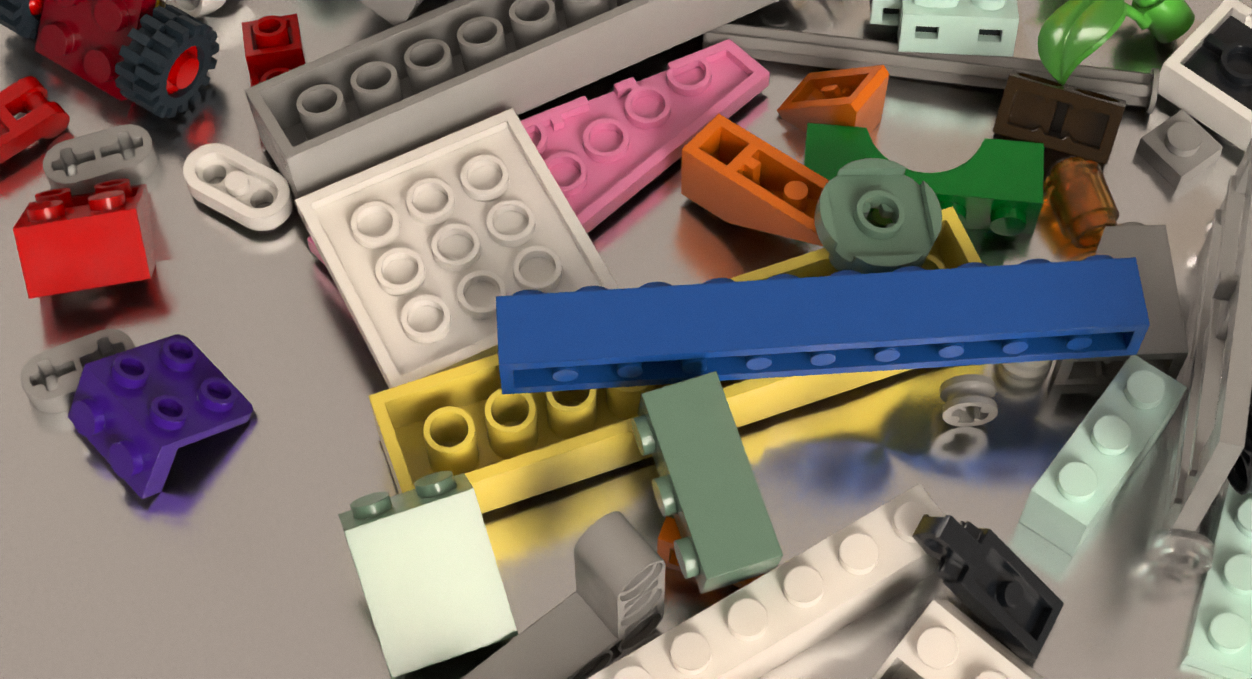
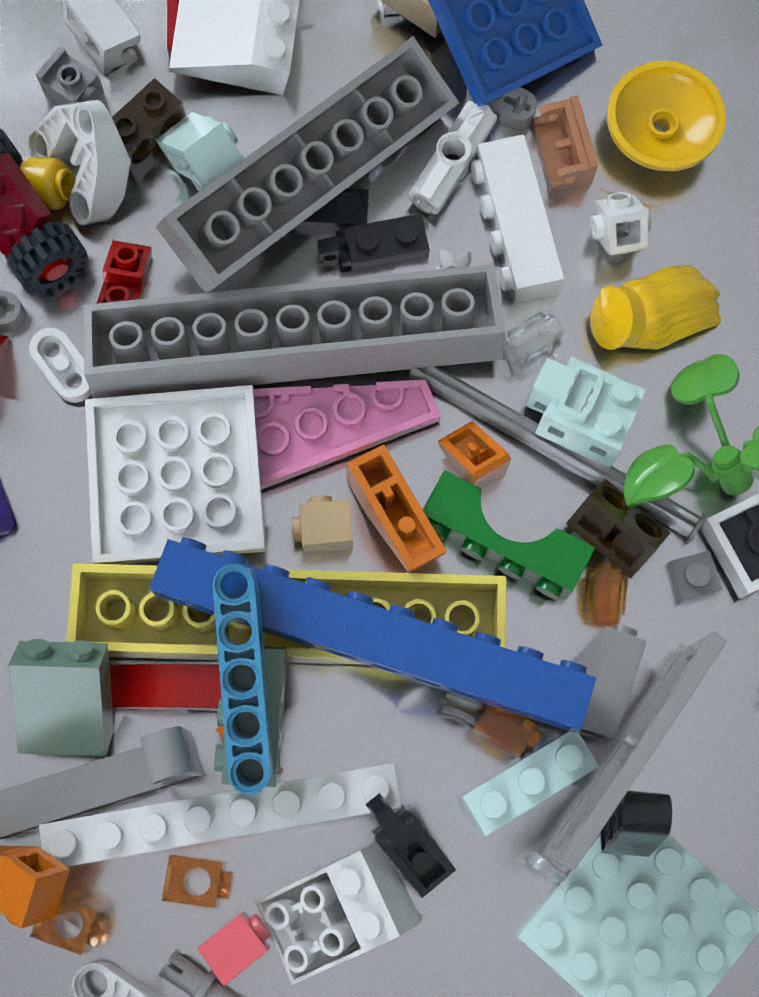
camera: 20 degrees right, 15 degrees up
sand green plate [814,158,942,274] -> none
none -> red slope [109,664,222,711]
none -> dark azure beam [212,564,274,795]
none -> tan brick [292,495,353,553]
none -> clear orange brick [472,705,543,758]

